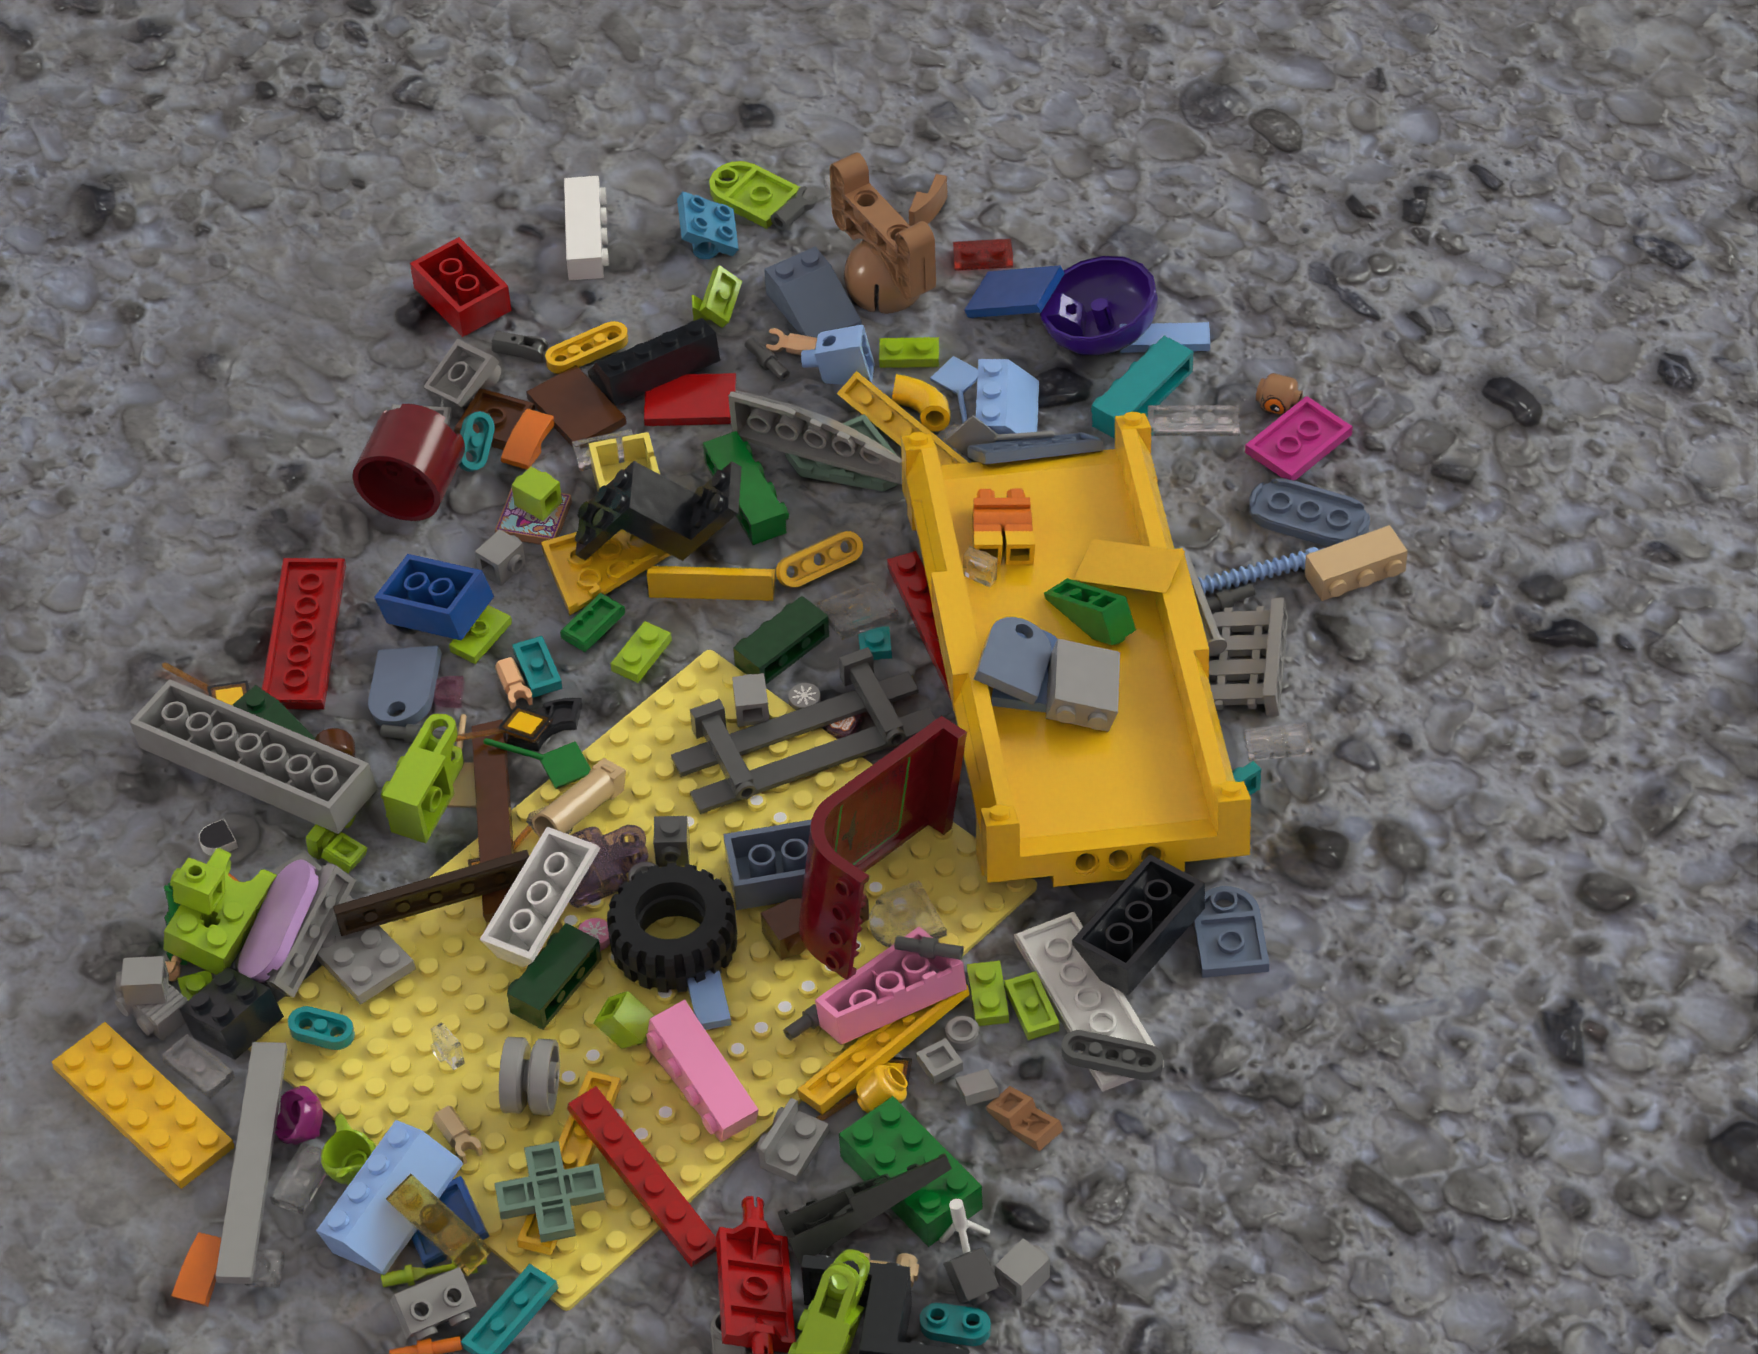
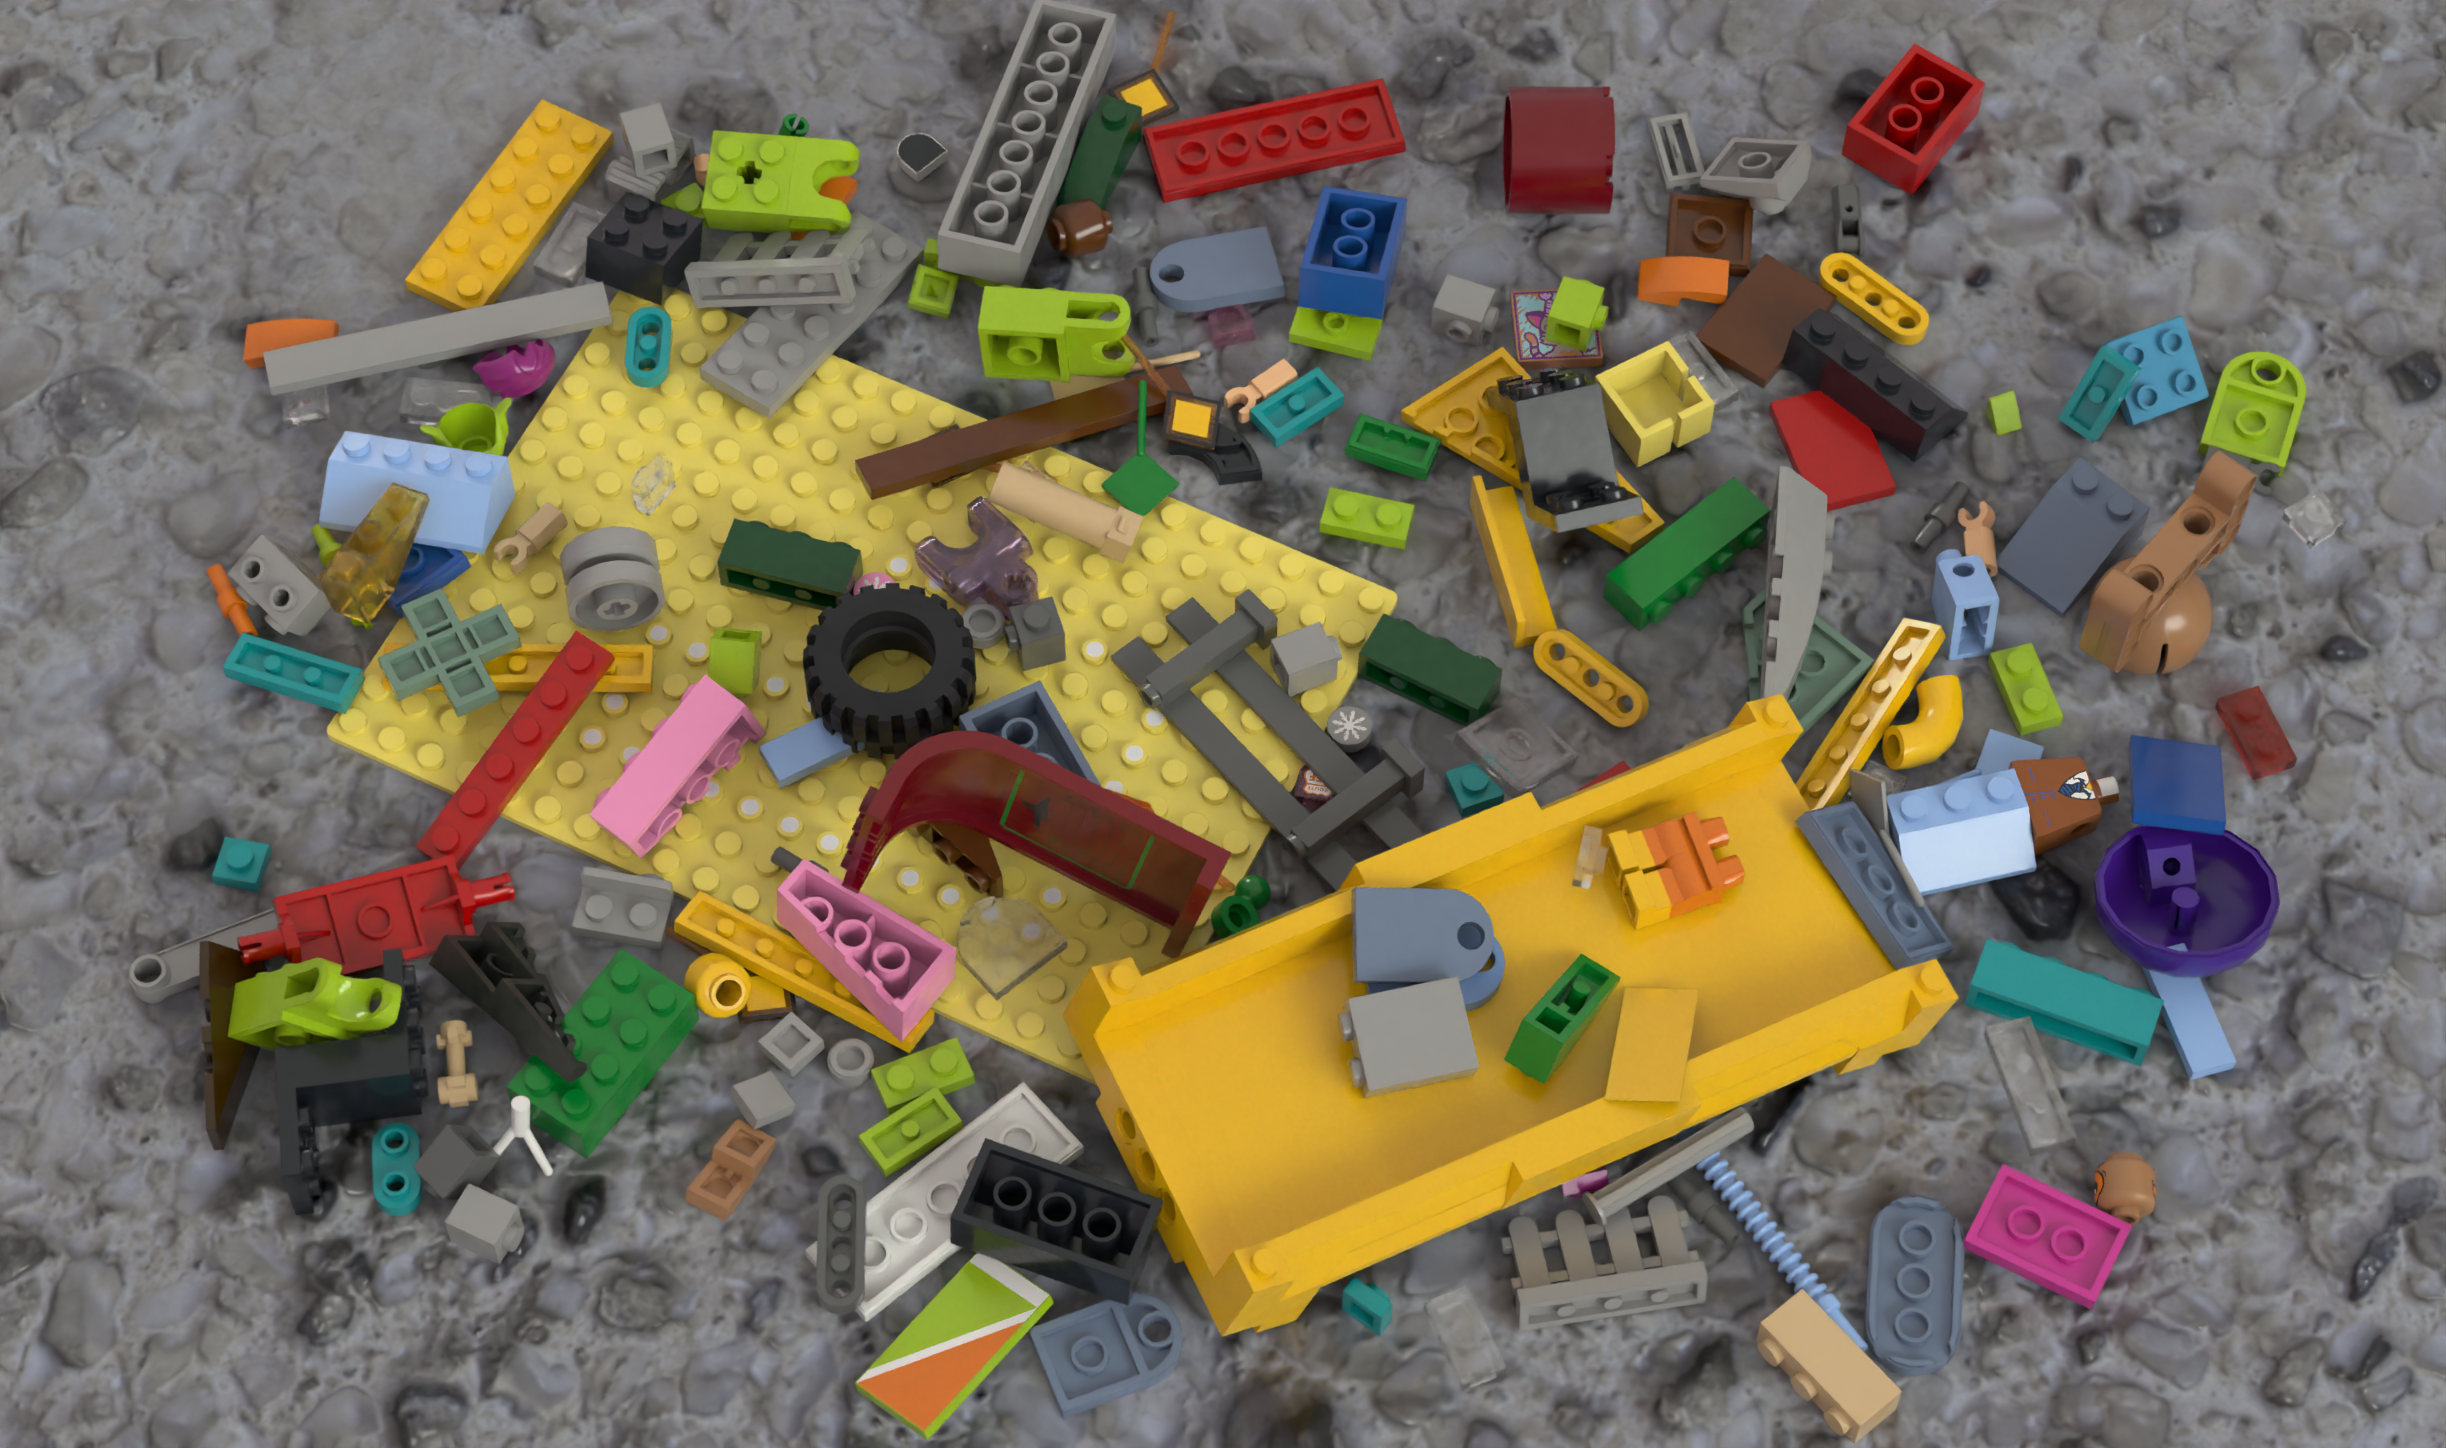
camera: 70 degrees right, 10 degrees up
lime brick [170,857,226,915] -> none
lavender tile [238,859,319,983] -> none
dark brown tile [333,850,529,936] -> none
teal plate [459,411,495,472] -> none
white slope [480,827,601,967] -> none
white brick [564,176,609,280] -> none
lime plate [699,265,743,328] -> none
dark grey bar [894,936,964,960] -> none
medium nougat slope [909,174,948,226] -> none
none -> tile [855,1252,1054,1441]
none -> dark orange torso [2008,757,2119,855]
none -> teal plate [2057,345,2142,443]

